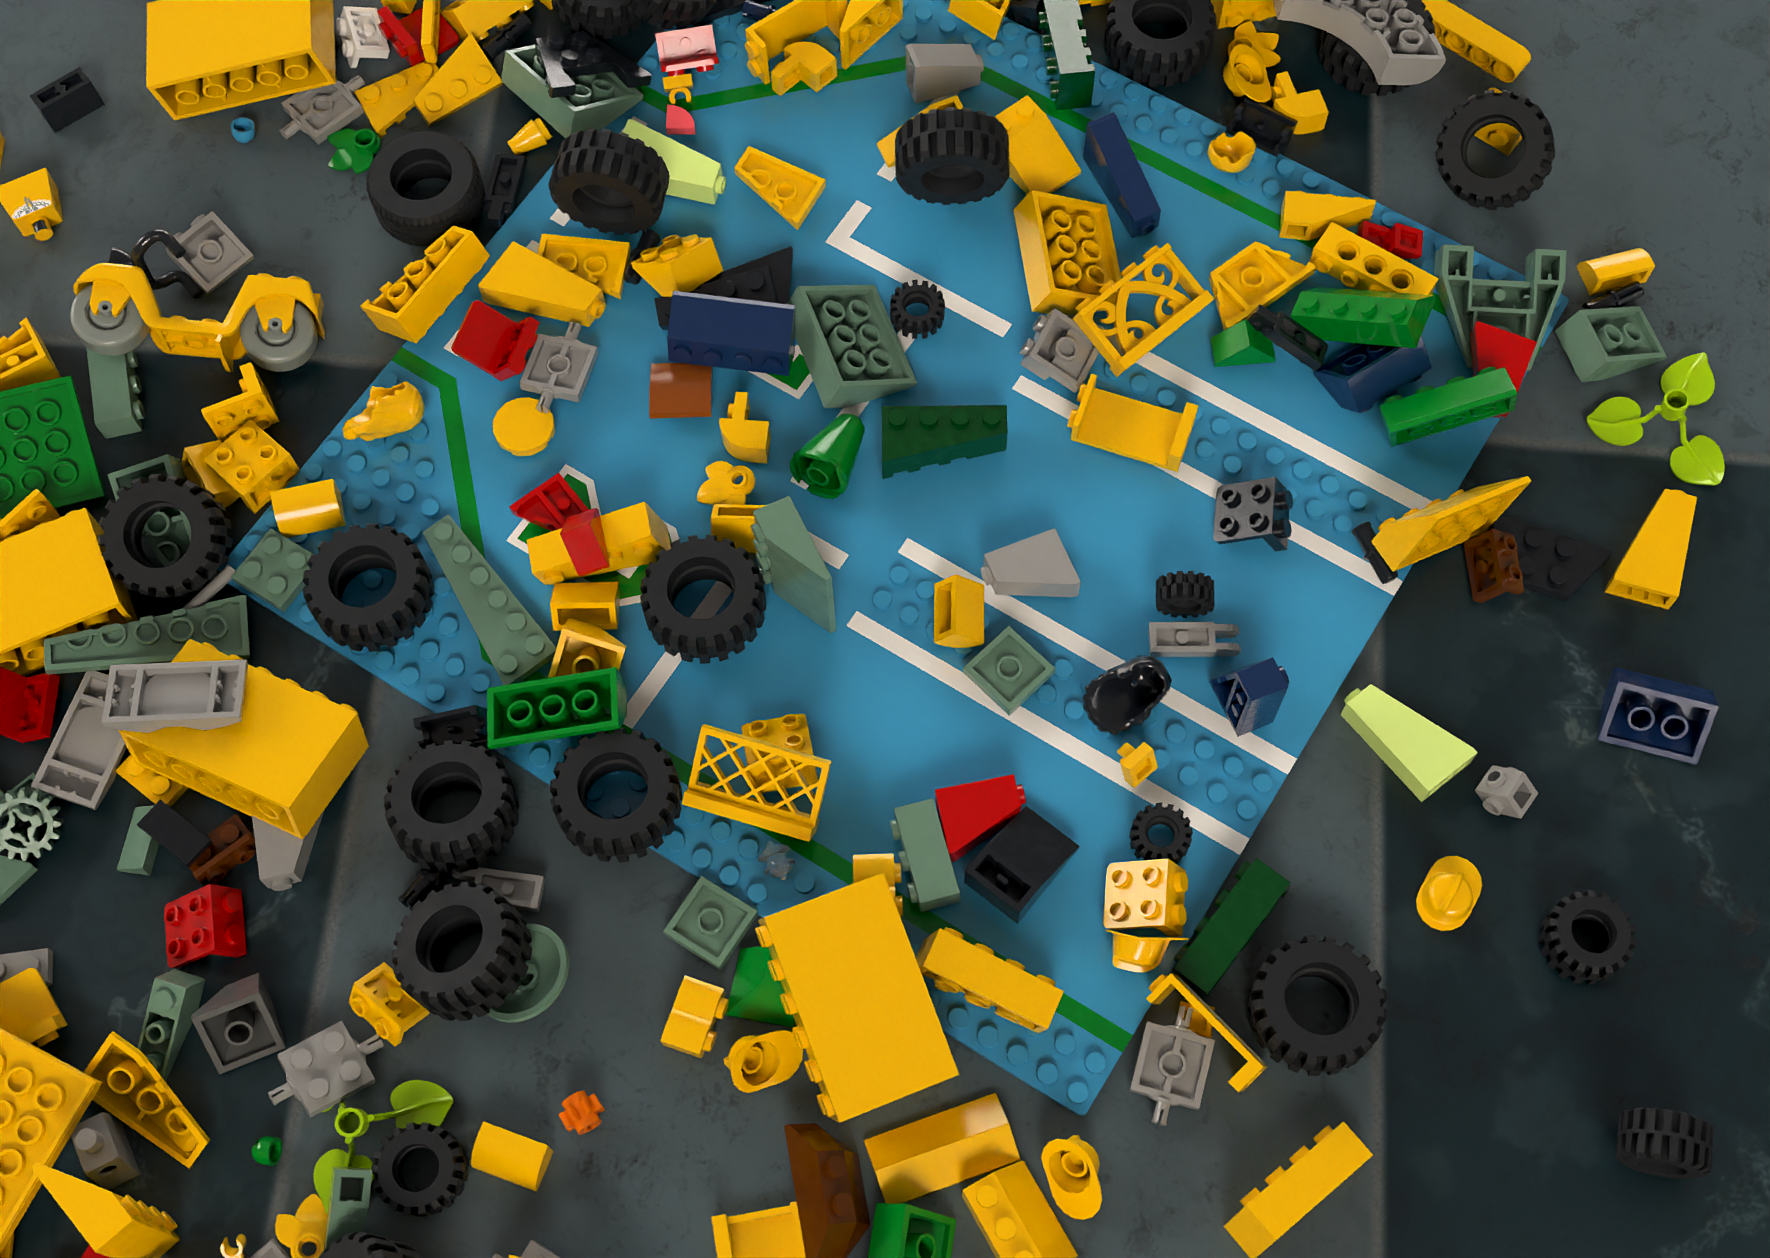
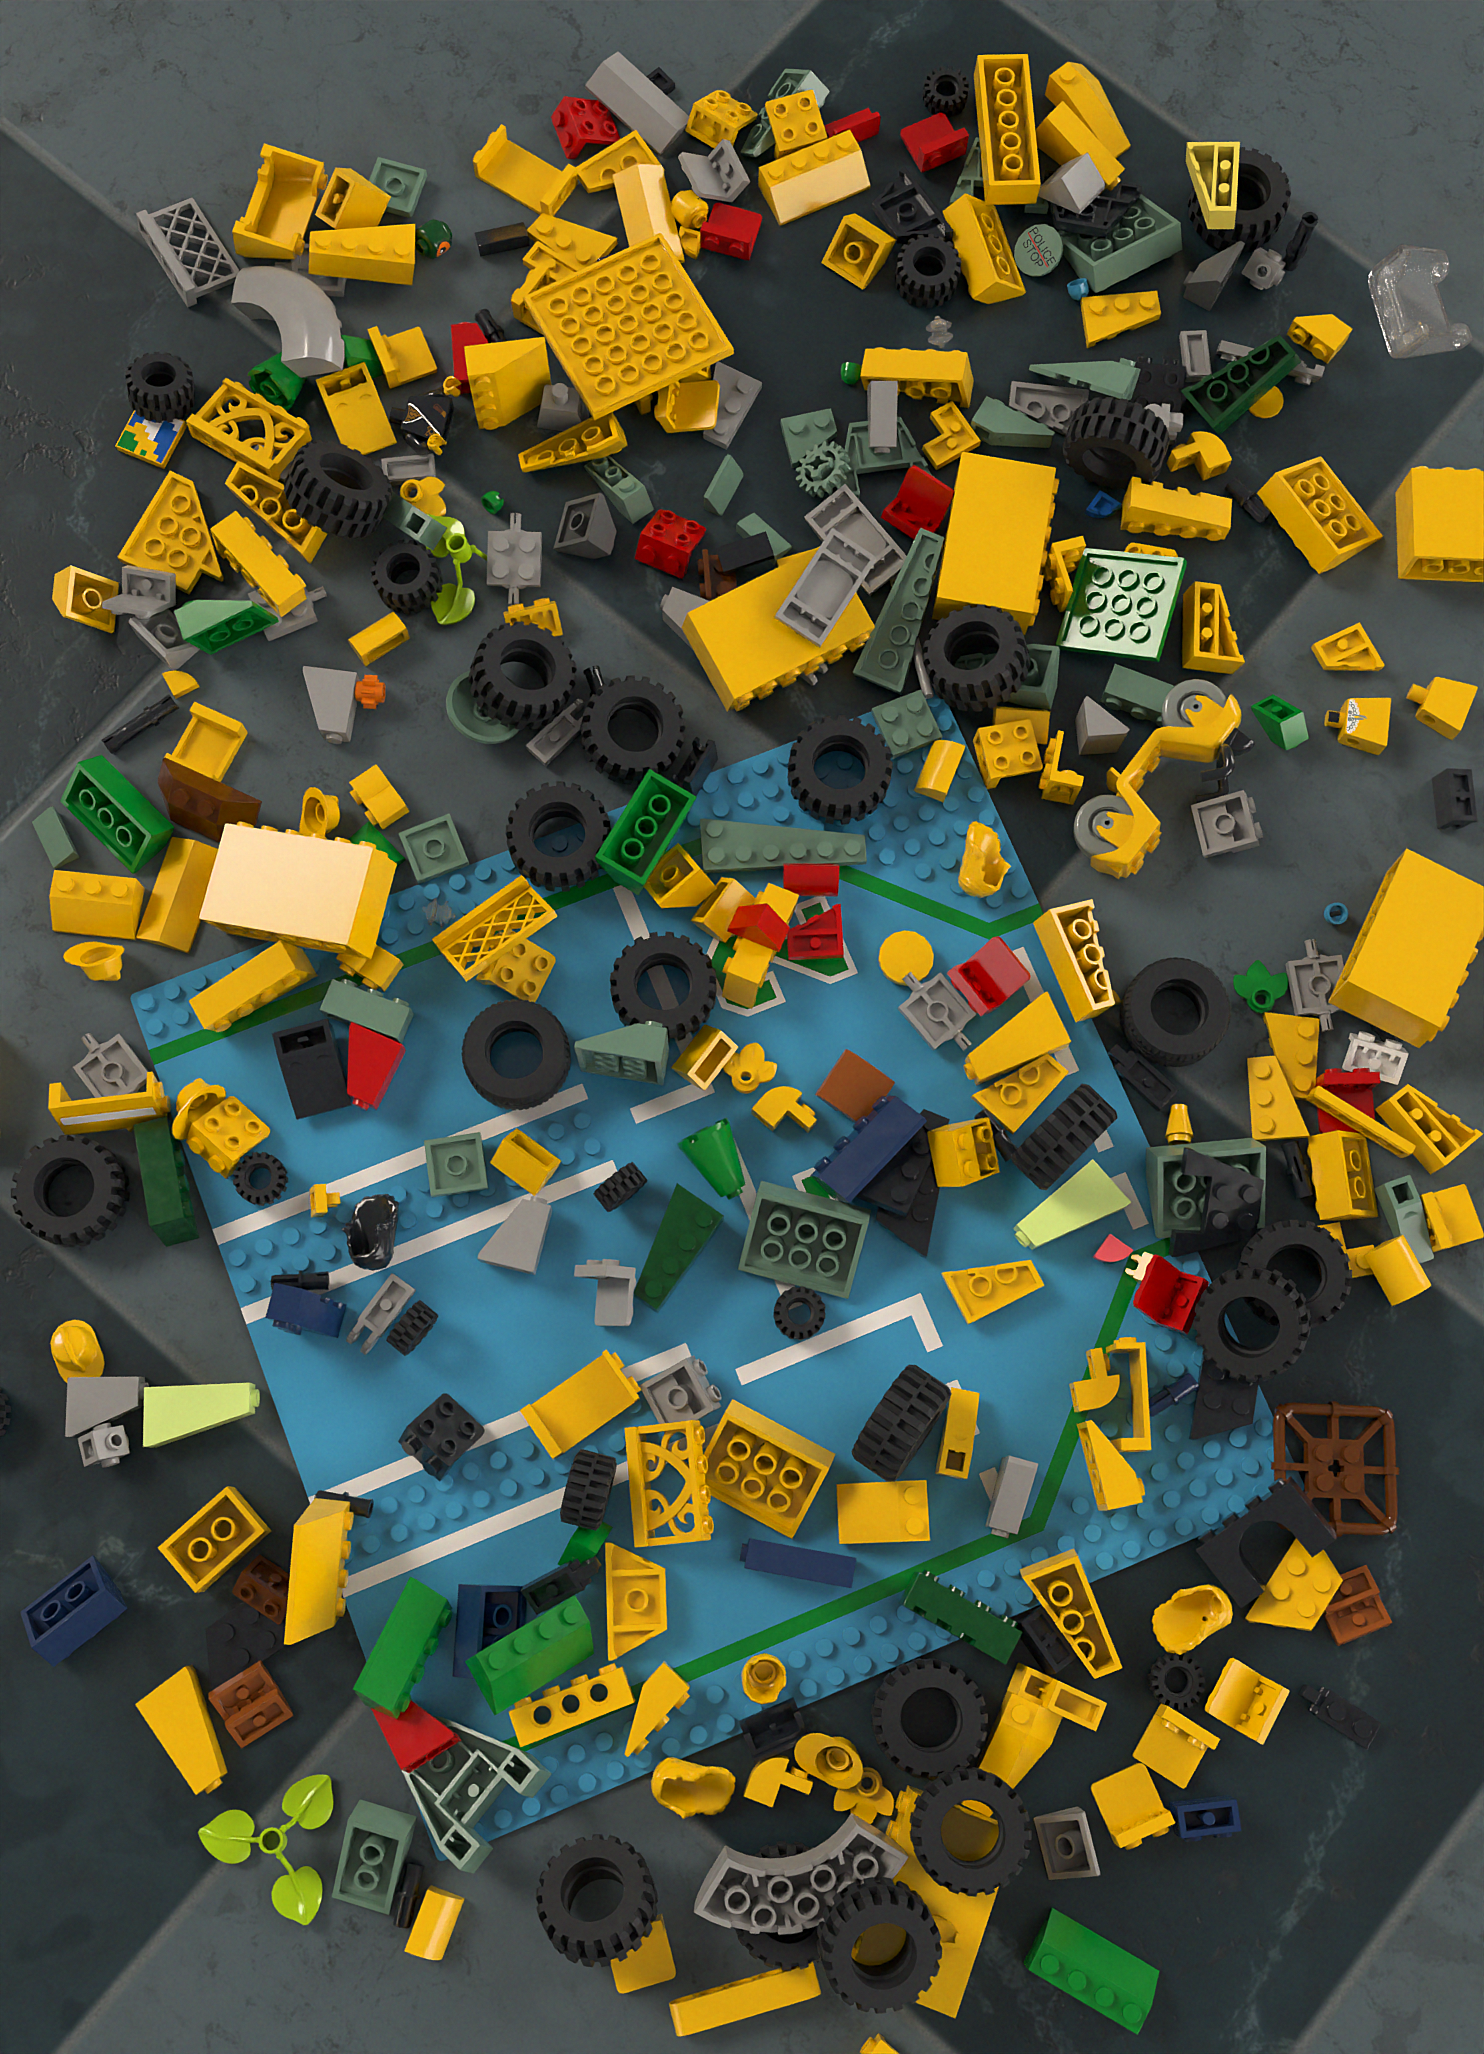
camera: 120 degrees right, 10 degrees up
red slope [1357,220,1423,259] -> none
none -> light grey slope [65,1377,149,1437]
none -> yellow brick [158,1486,271,1593]
none -> dark orange slope [208,1660,293,1748]
none -> black axle [271,1270,330,1291]
none -> light grey slope [303,666,360,744]
none -> black tyre [461,999,571,1111]
none -> black tyre [560,1449,617,1531]
none -> light grey bracket [574,1259,636,1326]
none -> black tyre [593,1162,647,1212]
none -> yellow piece [651,1757,735,1819]
none -> sand green slope [704,454,743,516]
none -> red brick [783,863,839,897]
none -> light grey slope [1075,696,1130,755]
none -> green slope [1251,694,1309,751]

